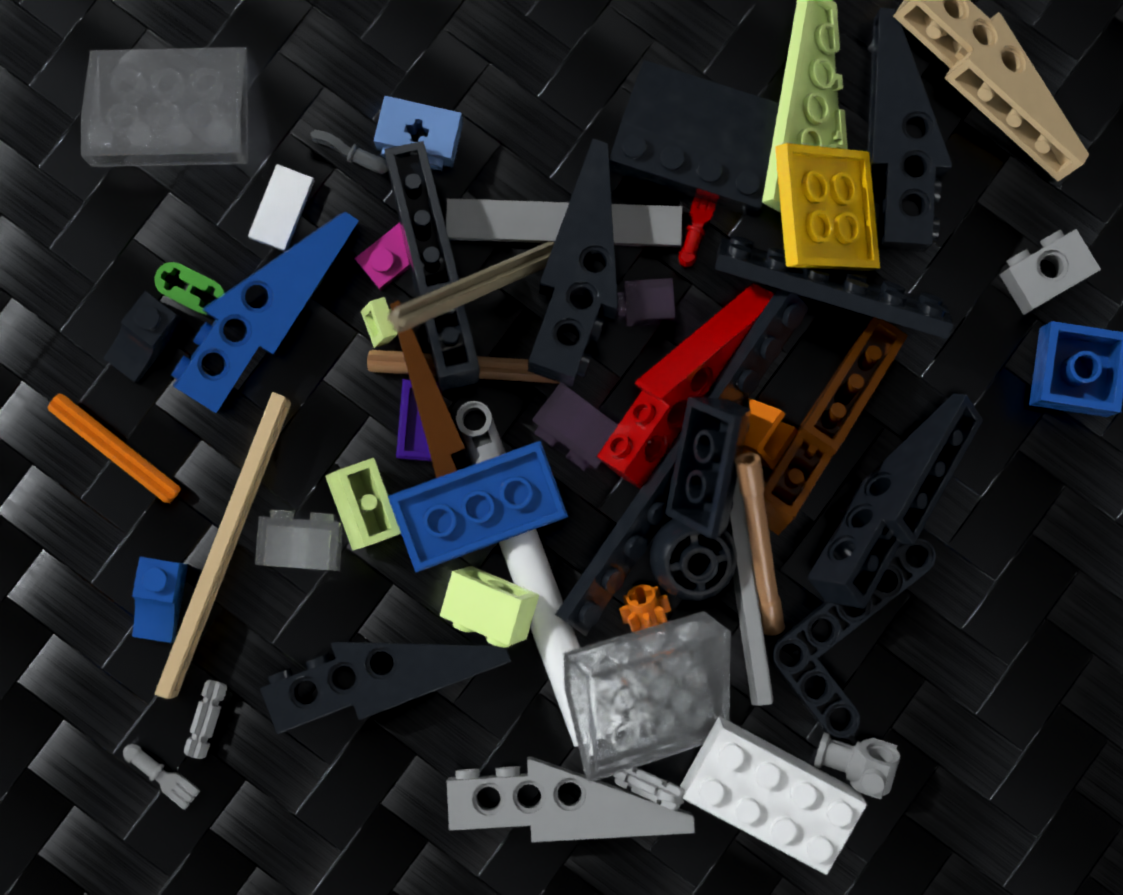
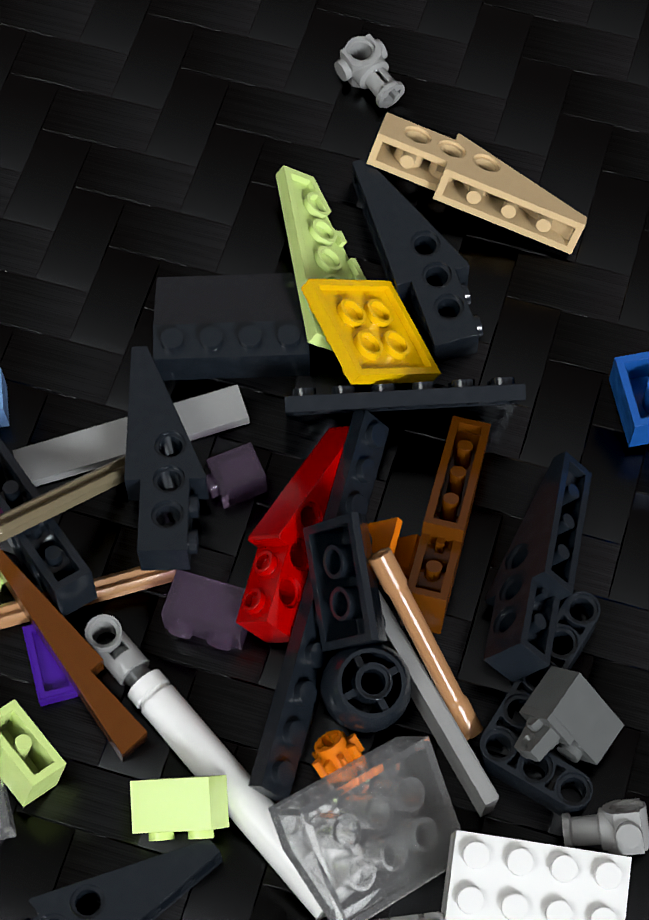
camera: 15 degrees left, 20 degrees down
blue tile [388,441,568,572] -> none
red piece [678,197,716,268] -> none
light grey brick [1000,229,1101,315] -> none
none -> dark grey hinge [514,666,624,765]

